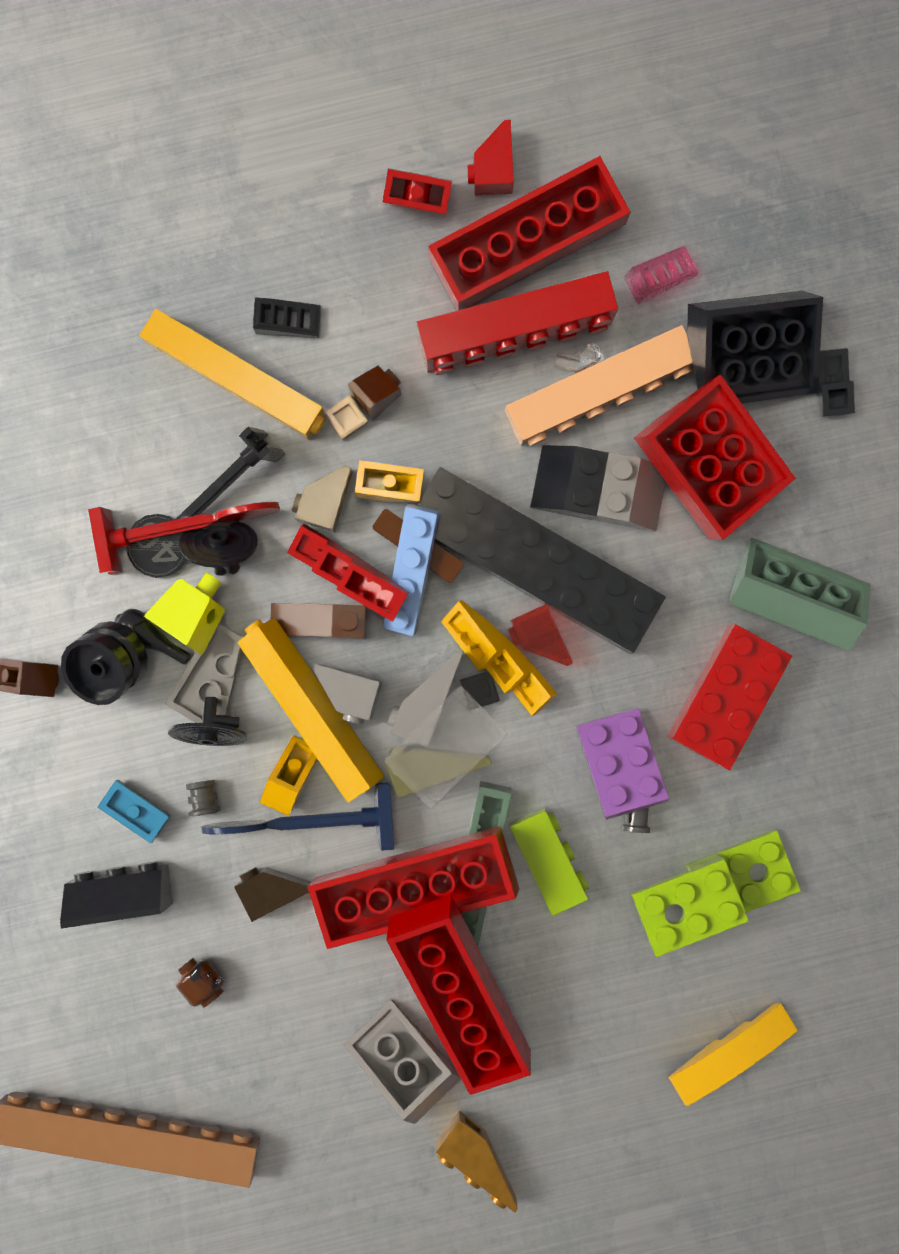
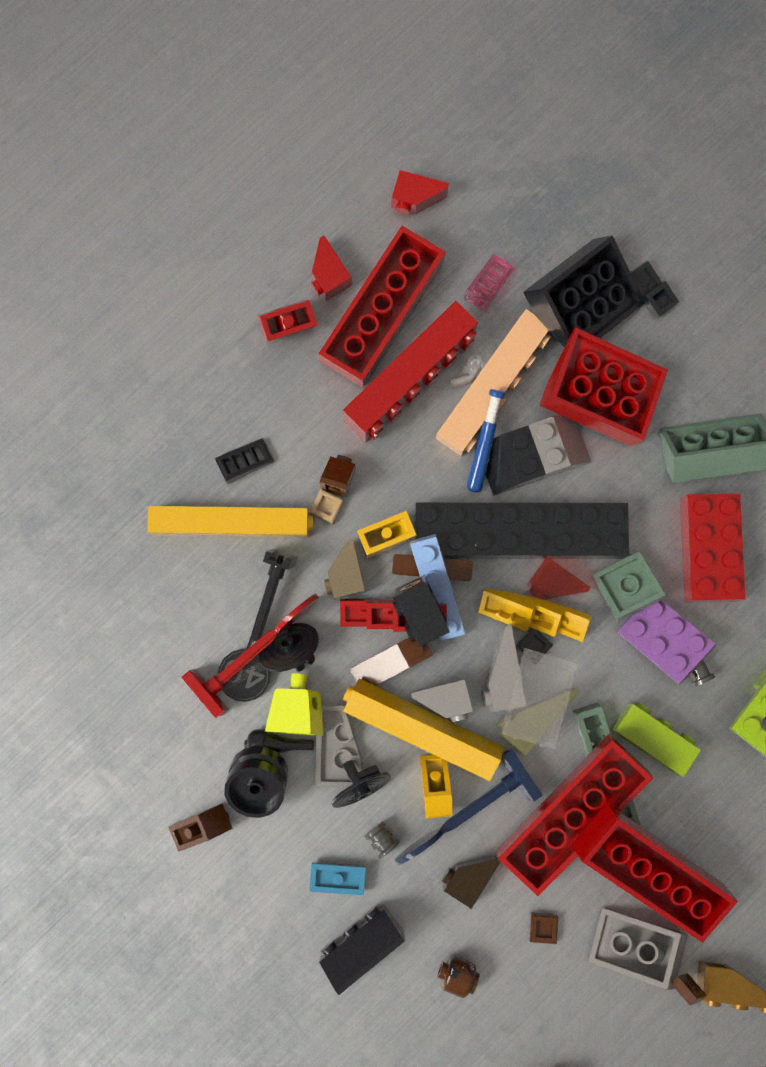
camera: 30 degrees left, 5 degrees down
none -> red slope [391,170,449,215]
none -> black brick [392,575,450,647]
none -> blue piece [467,389,505,493]
none -> reddish brown tile [529,913,558,944]
none -> sand green plate [592,551,666,622]
none -> reddish brown tile [671,973,707,1005]

